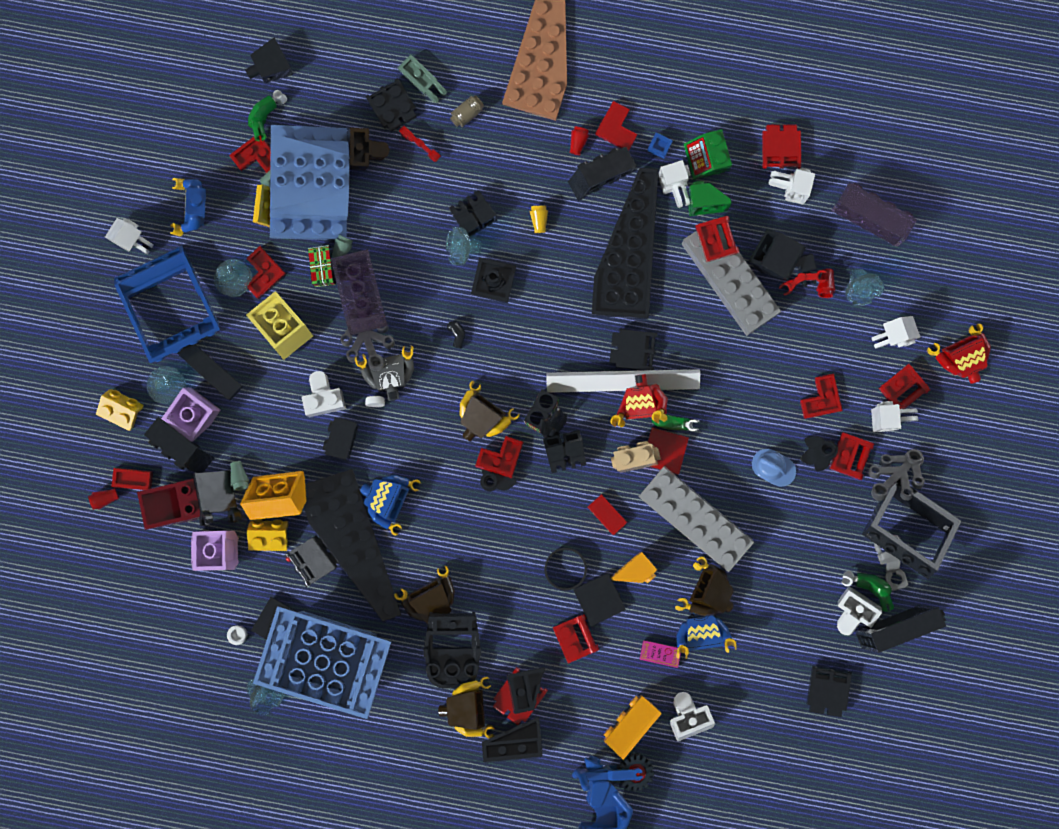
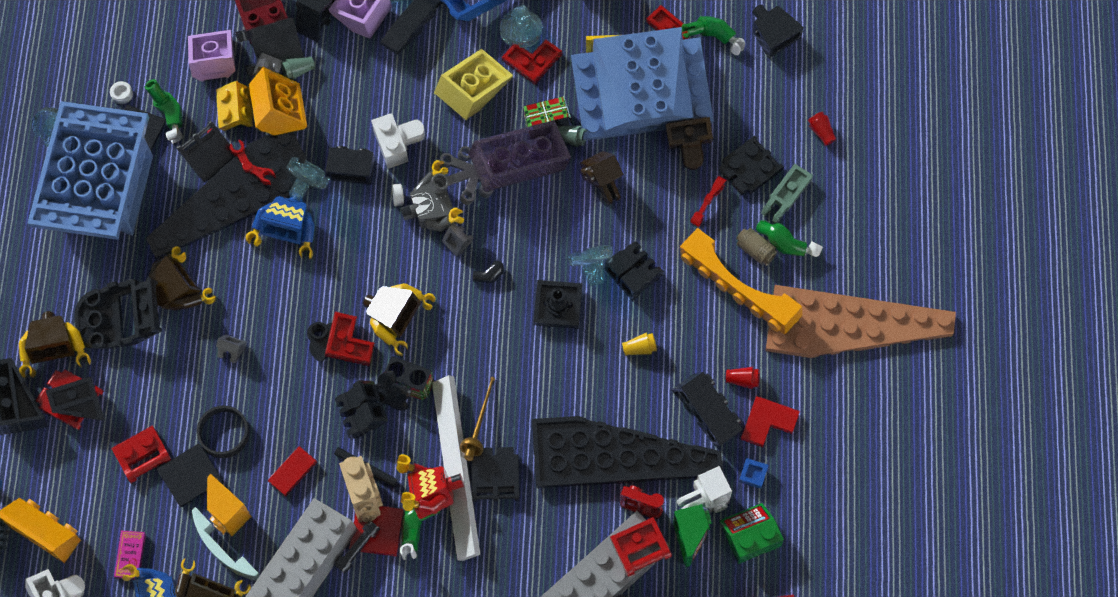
camera: 80 degrees right, 15 degrees down
none -> green arm [144,79,183,144]
none -> light aqua slope [192,507,260,581]
none -> flat silver tile [216,335,247,363]
none -> red piece [230,140,275,185]
none -> flat silver tile [253,53,282,75]
none -> clear light blue tile [287,157,330,201]
none -> black piece [334,447,399,488]
none -> black bar [335,520,381,574]
none -> flat silver tile [442,224,473,256]
none -> pearl gold sword [460,377,495,461]
none -> dark brown brick [580,151,624,205]
none -> red plate [620,485,664,519]
none -> light orange arch [680,228,802,335]
none -> green arm [756,220,823,257]
none -> red cone [808,111,836,146]

